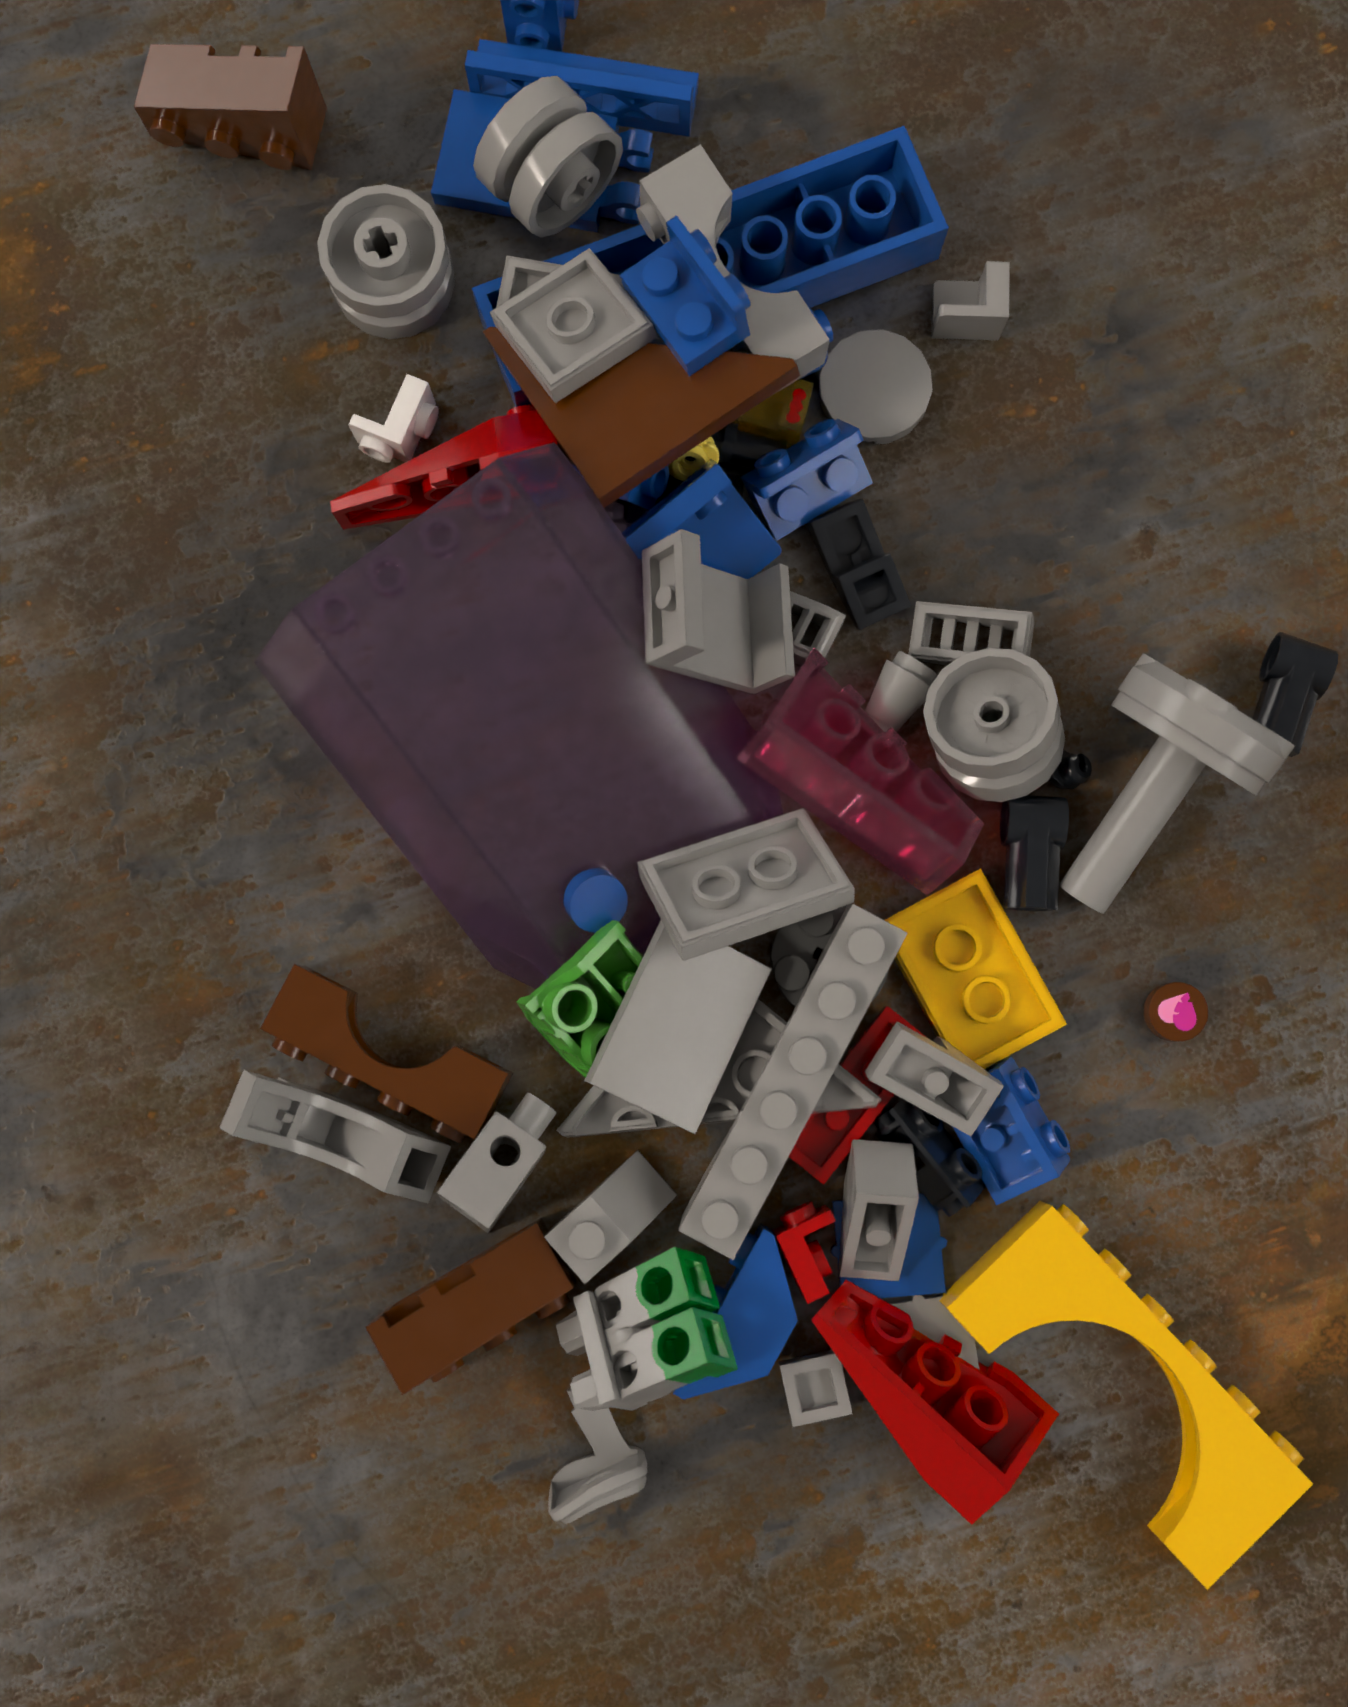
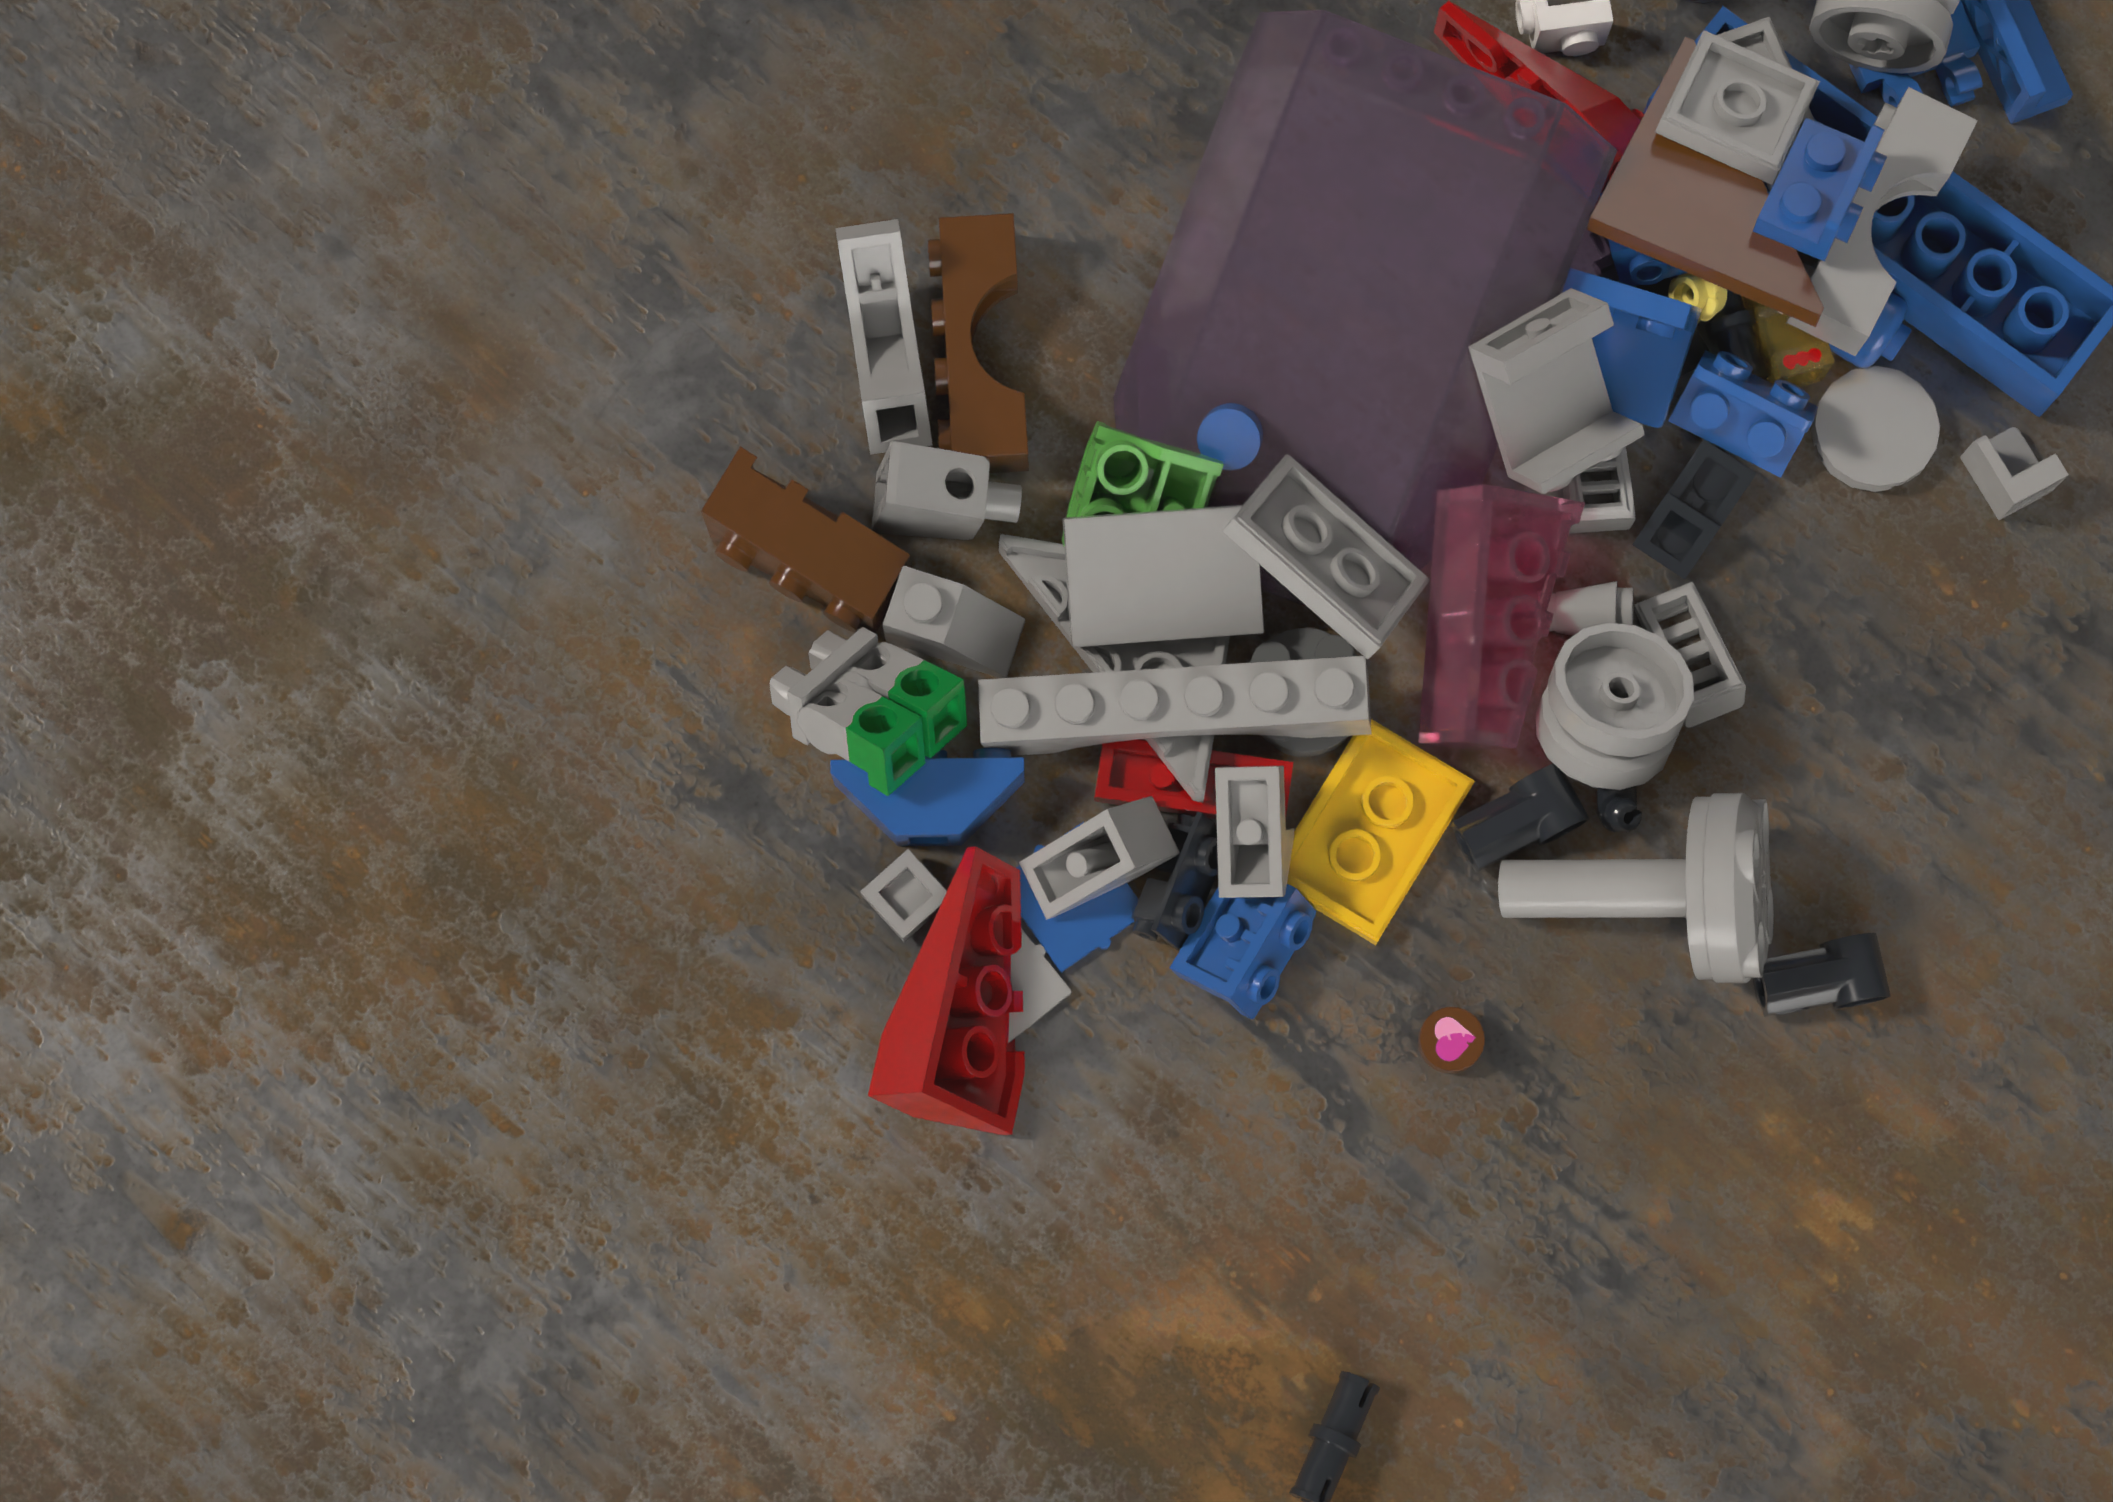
camera: 60 degrees right, 5 degrees down
light grey piece [548,1388,647,1524] -> none
red bracket [772,1201,836,1304] -> none
yellow arch [939,1201,1313,1590] -> none

